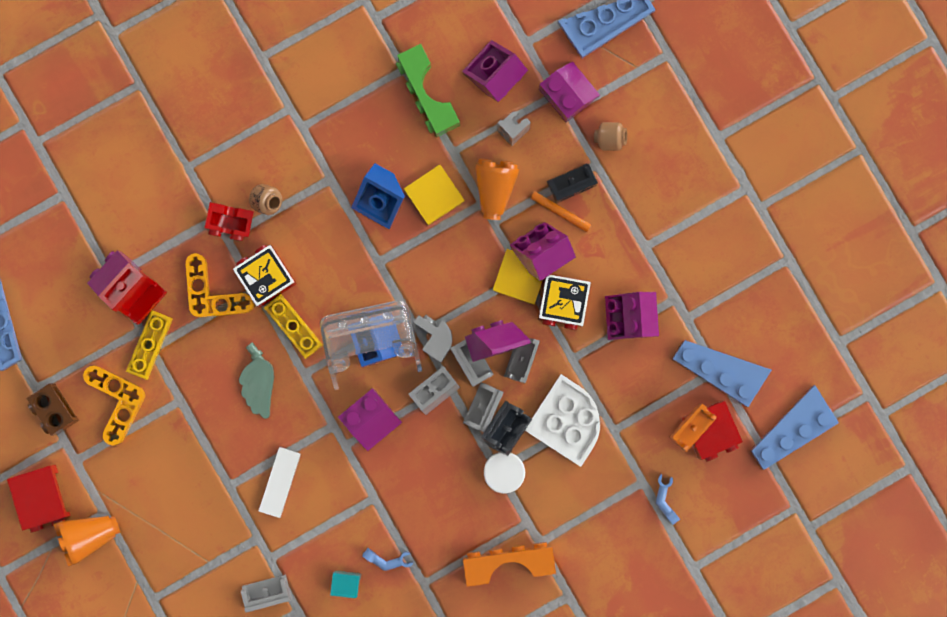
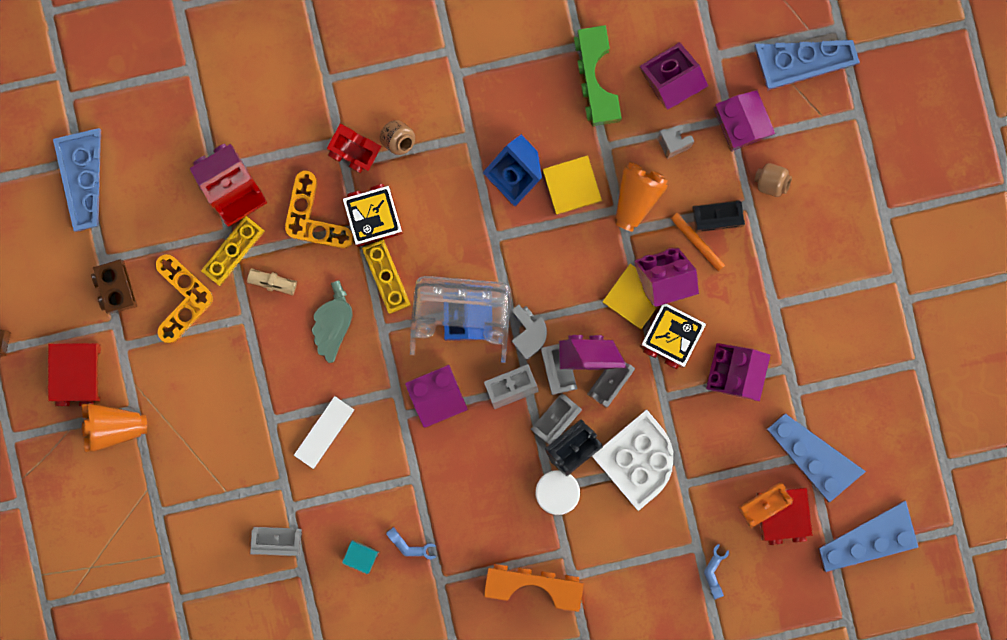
camera: 20 degrees right, 0 degrees up
none -> tan pin [247,268,297,296]

